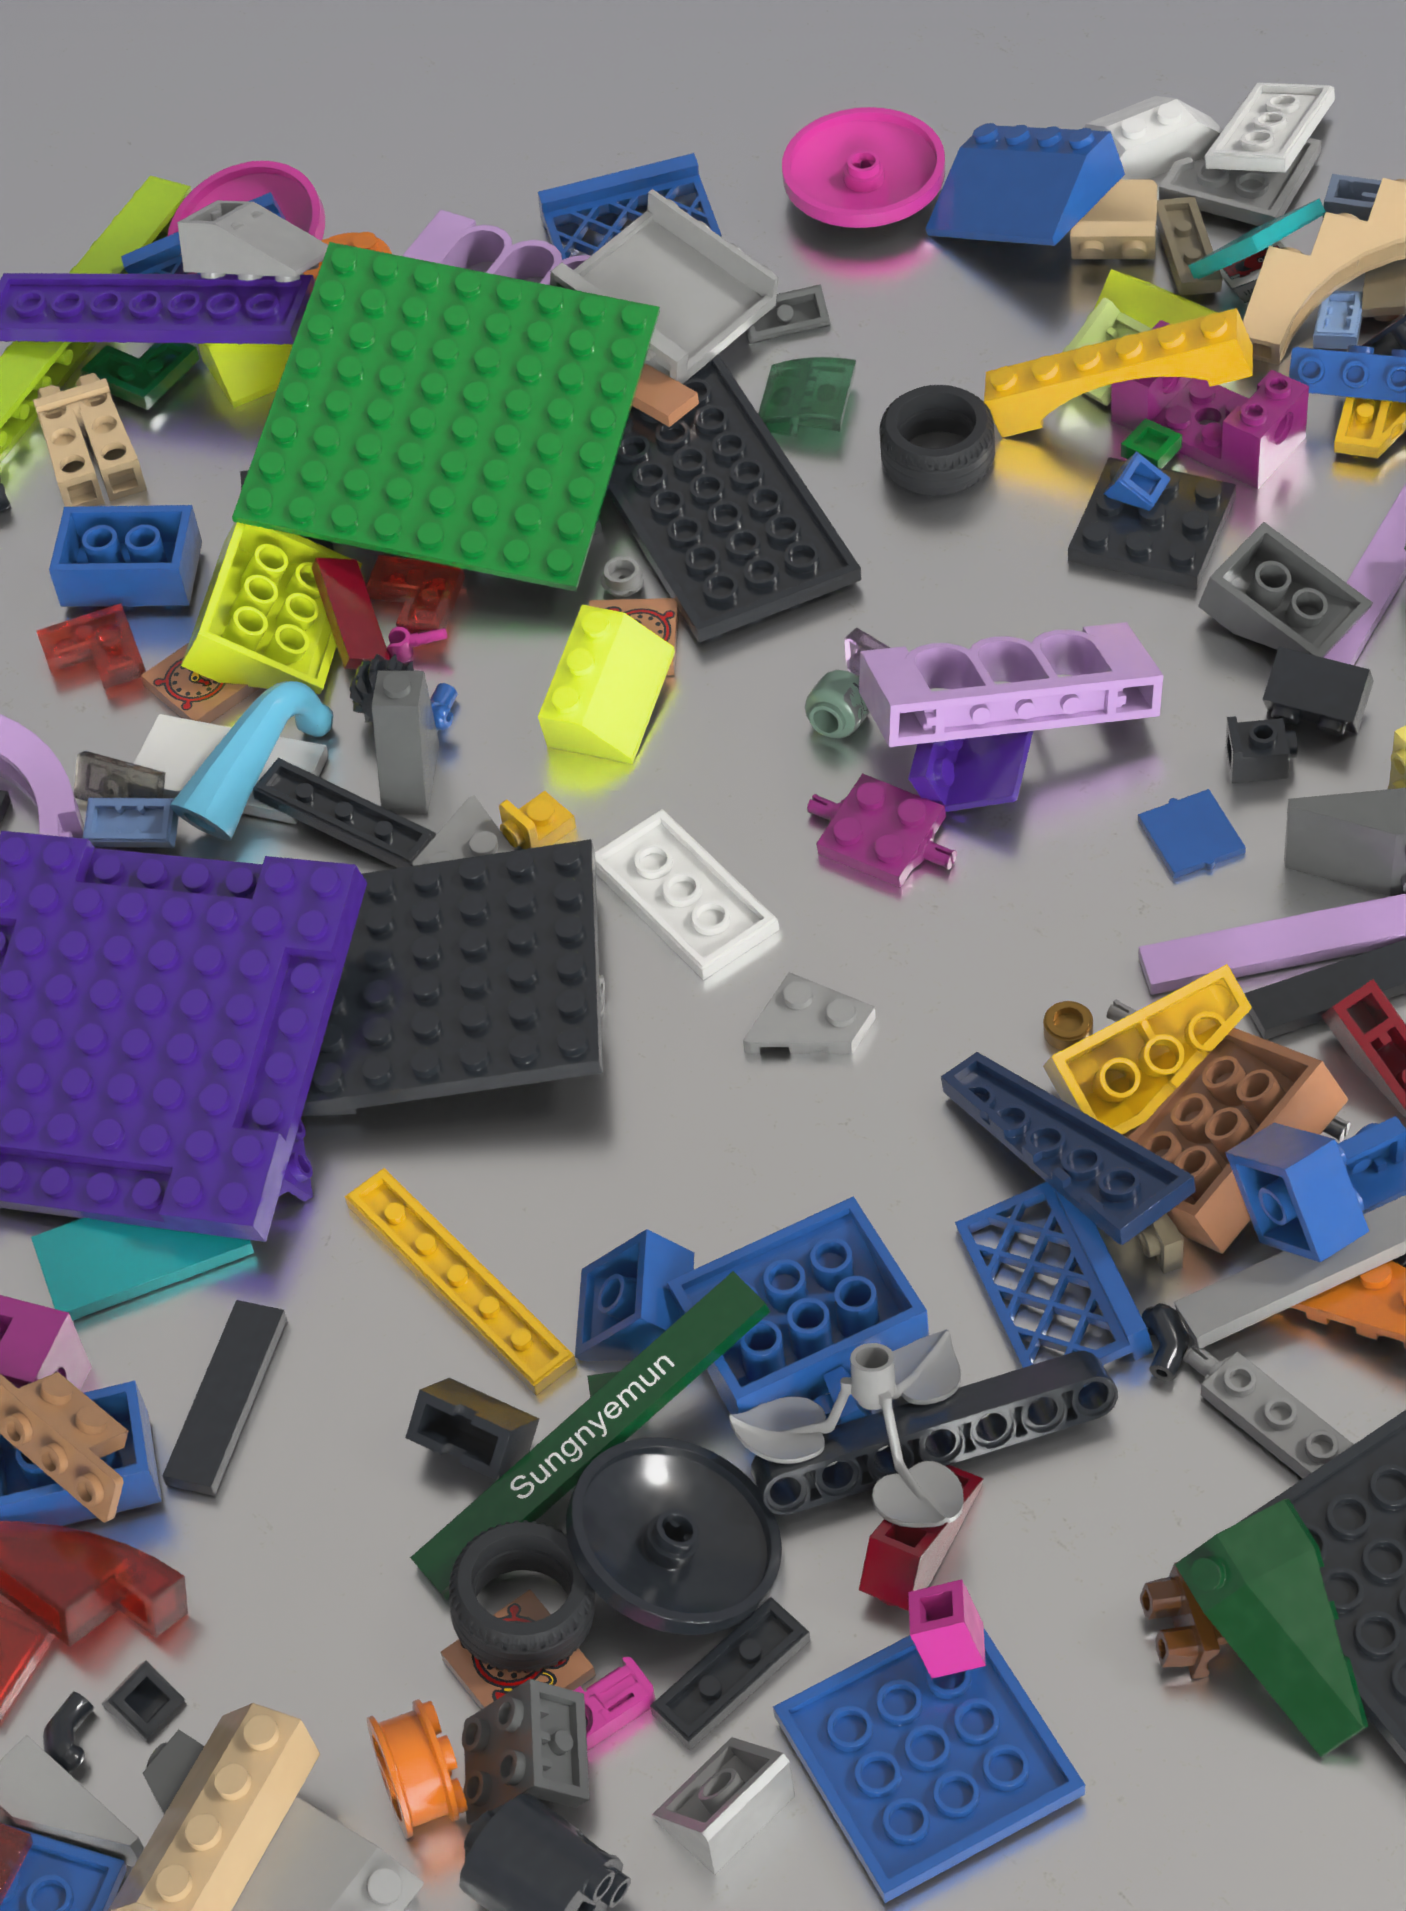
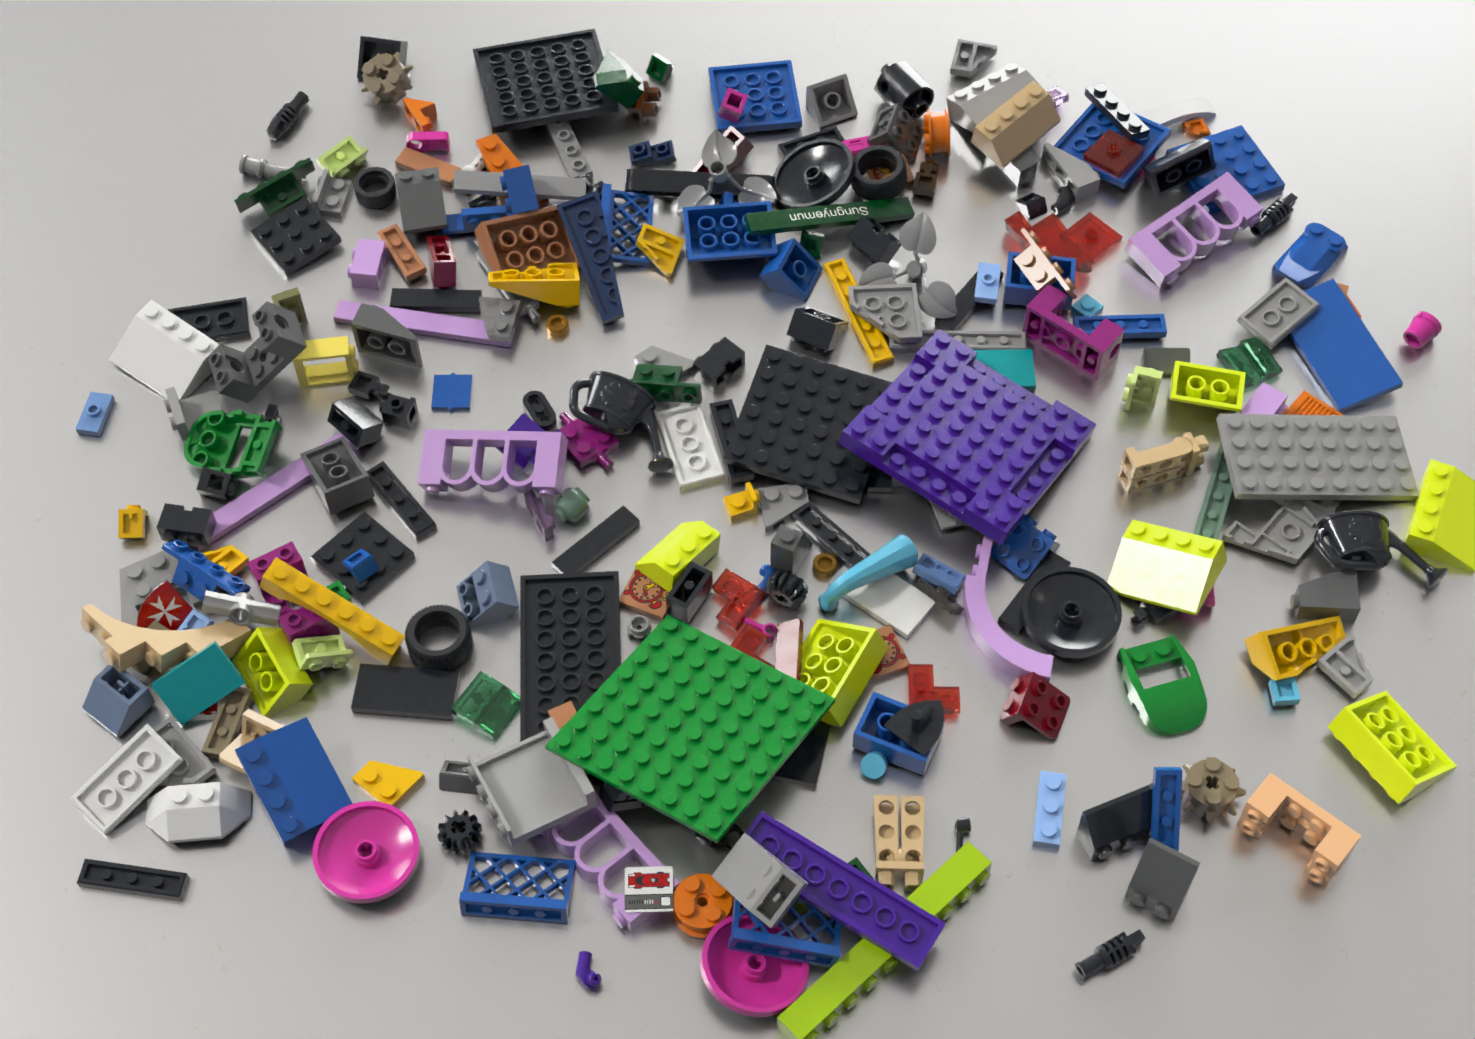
camera: 165 degrees left, 5 degrees up
none -> black tile [77,859,189,901]
none -> light grey piece [201,590,281,627]
none -> black plate [347,371,392,401]
none -> black tile [351,663,460,720]
none -> yellow wing [352,760,425,807]
none -> black tile [366,461,437,540]
none -> black gear [437,810,482,856]
none -> sand blue slope [456,561,519,628]
none -> flat silver wing [479,296,523,342]
none -> black plate [523,391,557,431]
none -> black tile [552,505,640,574]
none -> black piece [569,371,673,473]
none -> dark purple arm [575,951,602,989]
none -> sticker [625,866,673,913]
none -> dark blue slope [628,140,677,166]
none -> dark green bracket [629,364,702,404]
none -> yellow wing [635,223,685,278]
none -> dark green tile [646,54,674,83]
none -> black brick [666,561,713,624]
none -> black brick [693,337,745,392]
none -> black plate [709,399,754,484]
none -> clear red plate [712,568,766,632]
none -> black slope [786,306,849,353]
none -> pearl gold tile [812,553,837,578]
none -> light grey plate [848,283,923,343]
none -> light grey plant [858,212,957,319]
none -> black shield [884,700,944,757]
none -> light grey tile [889,330,1027,353]
none -> dark brown plate [912,160,939,197]
none -> light blue plate [974,262,1001,304]

